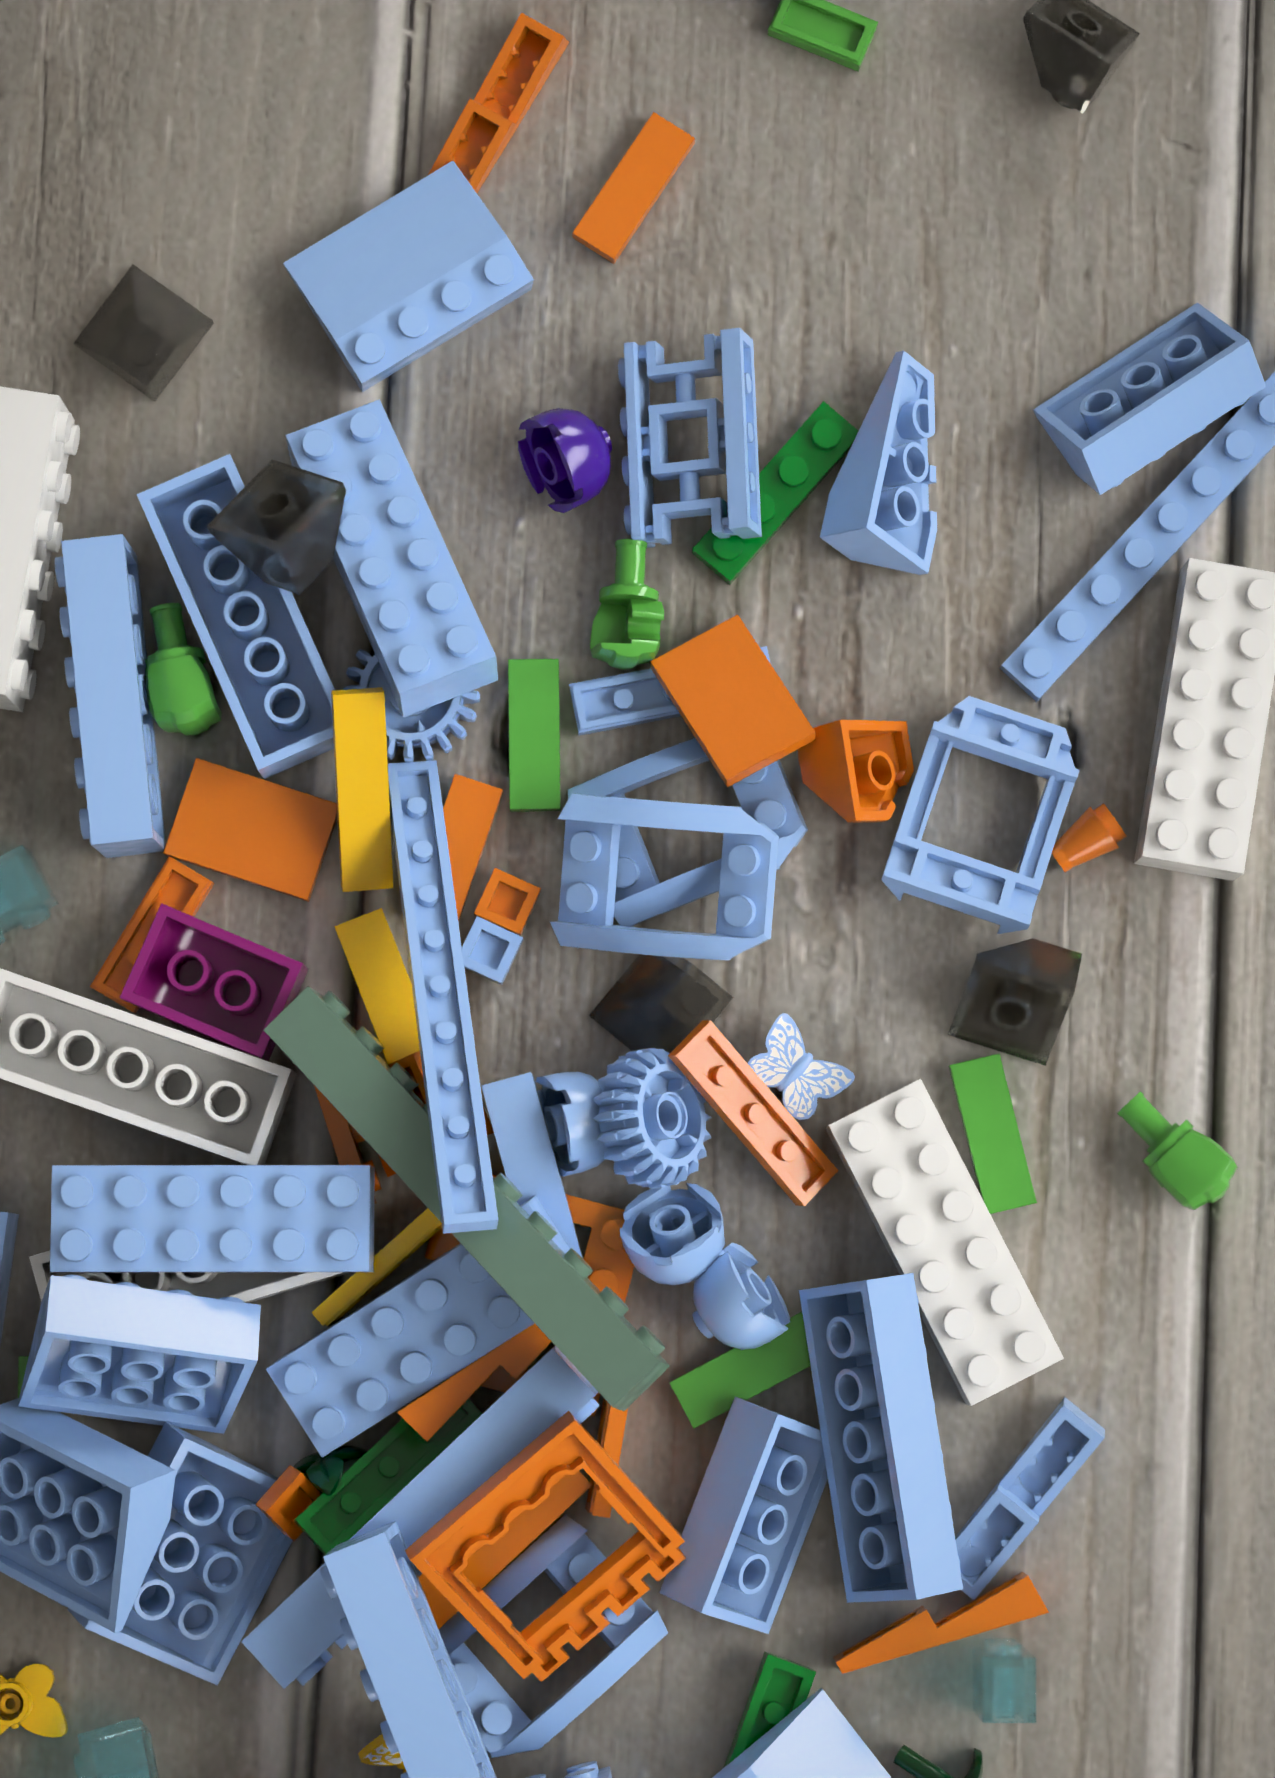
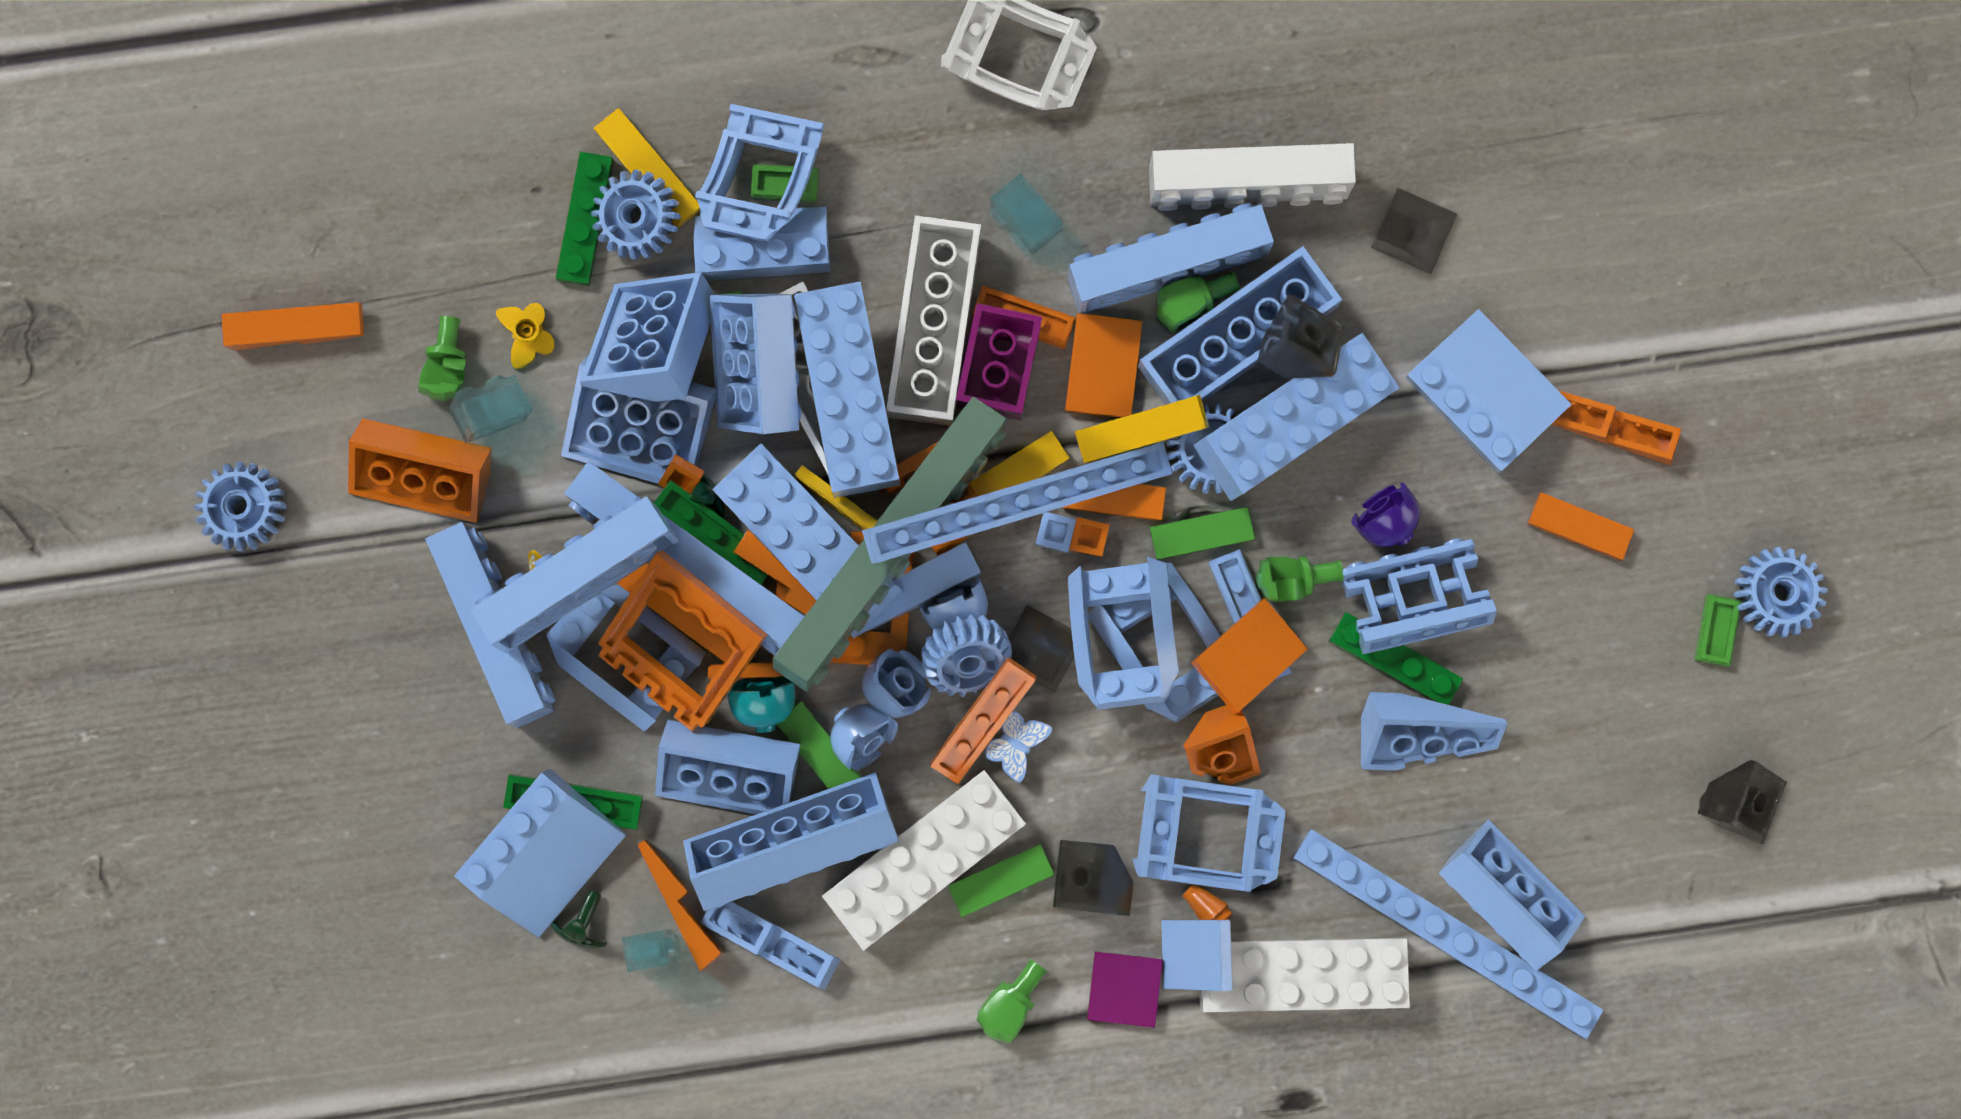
camera: 80 degrees right, 0 degrees up
none -> teal cylinder [728,677,795,733]
none -> magenta tile [1087,951,1163,1028]
none -> light blue tile [1161,920,1233,991]

